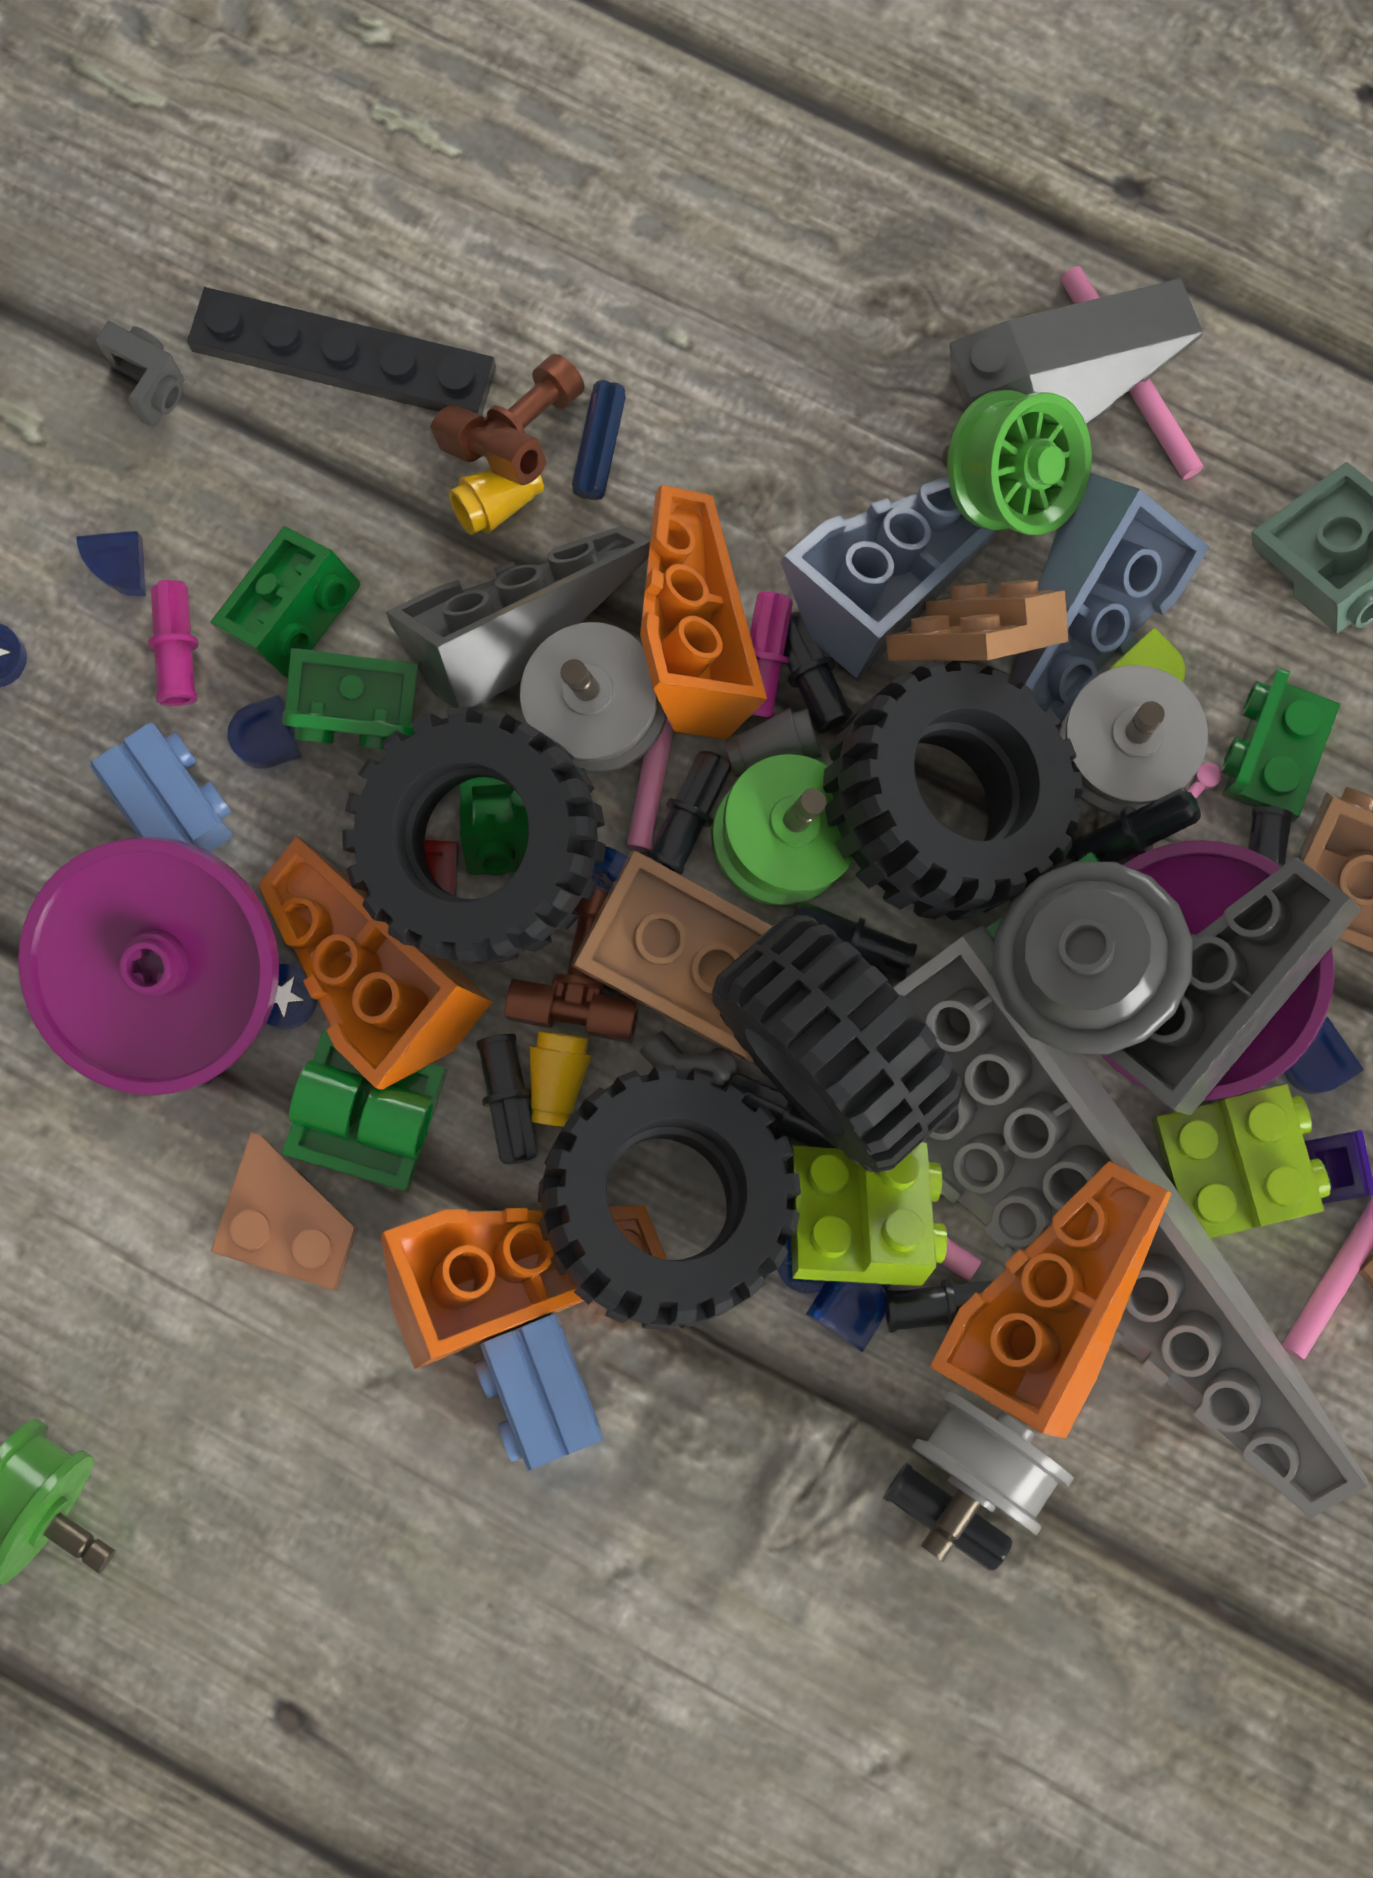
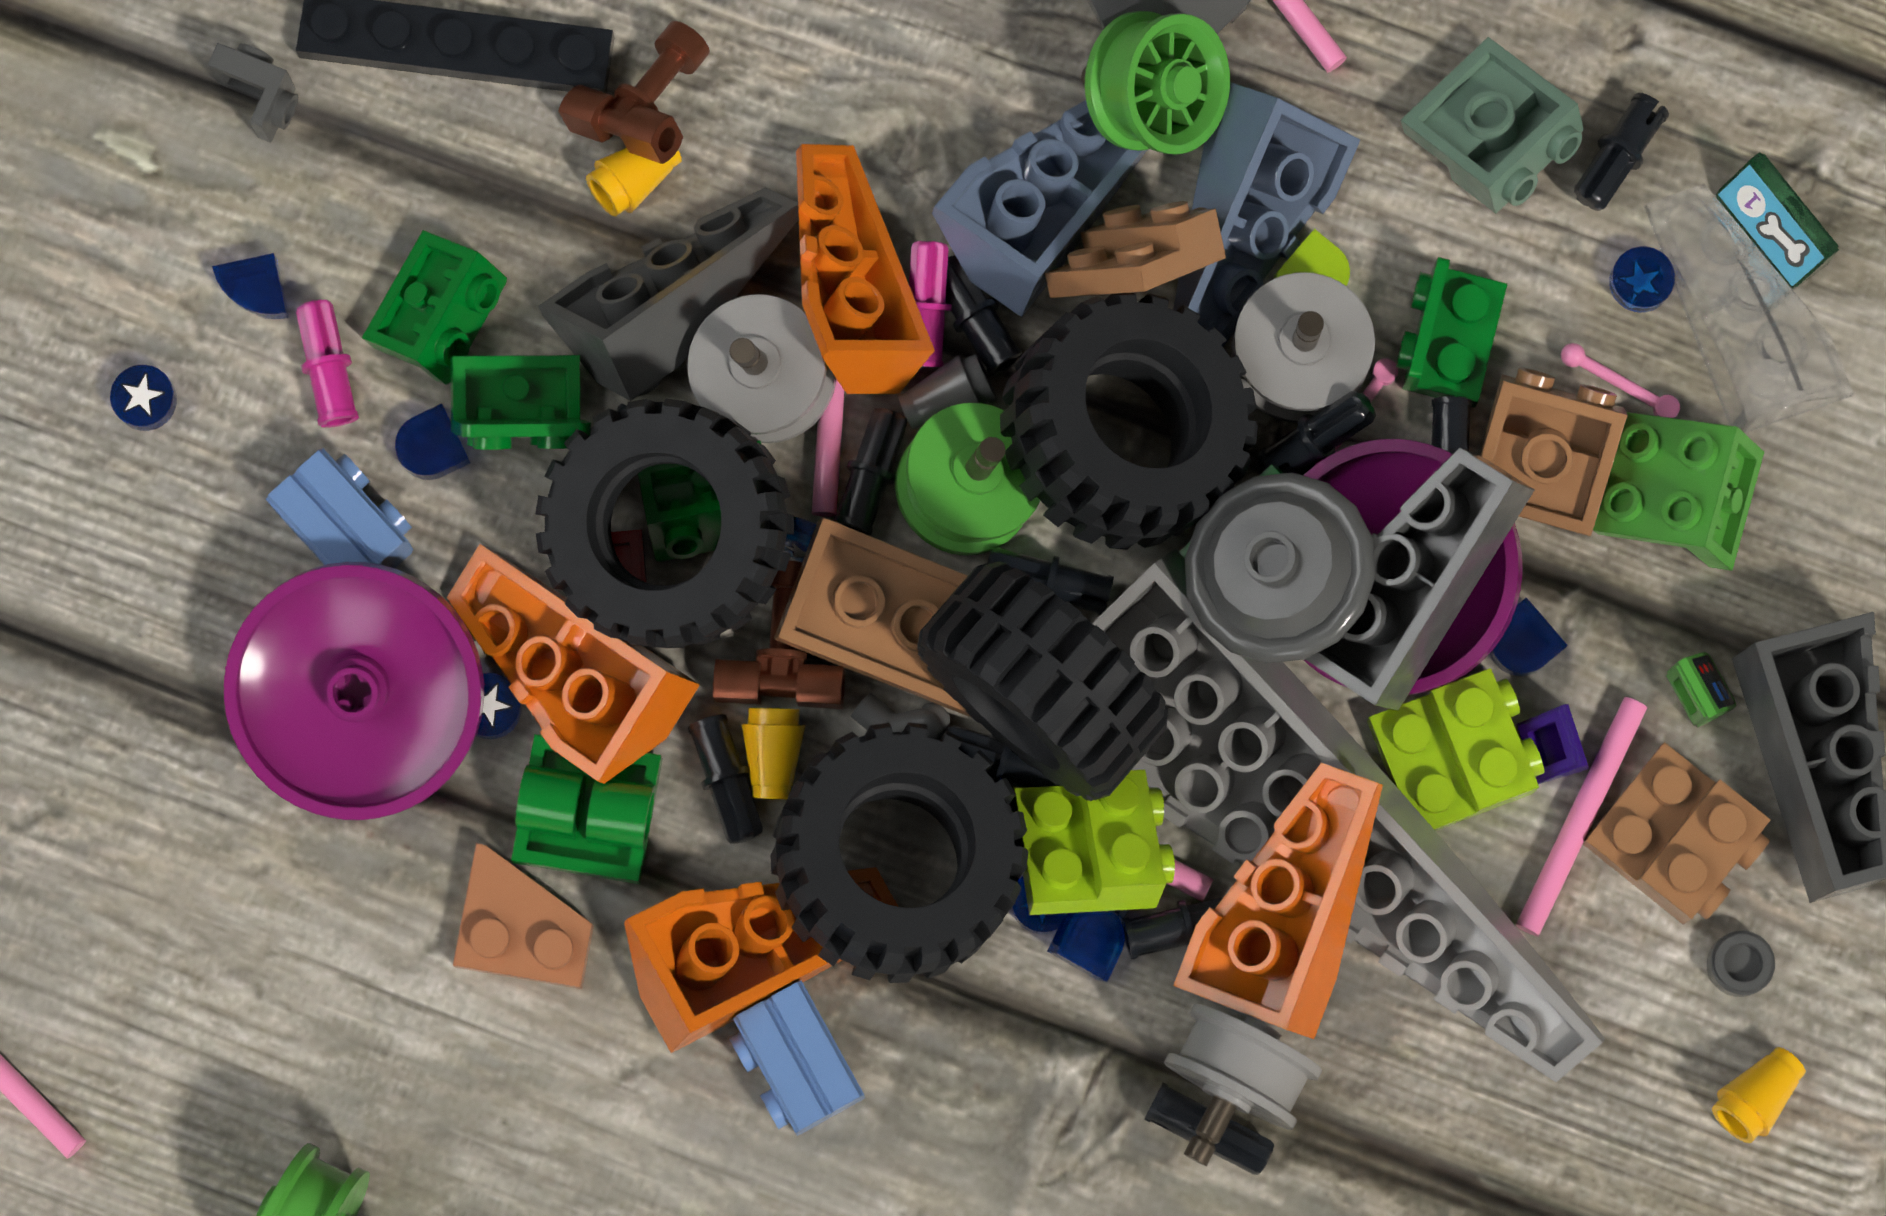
camera: 10 degrees left, 0 degrees up
dark blue axle [572,380,626,500] -> none

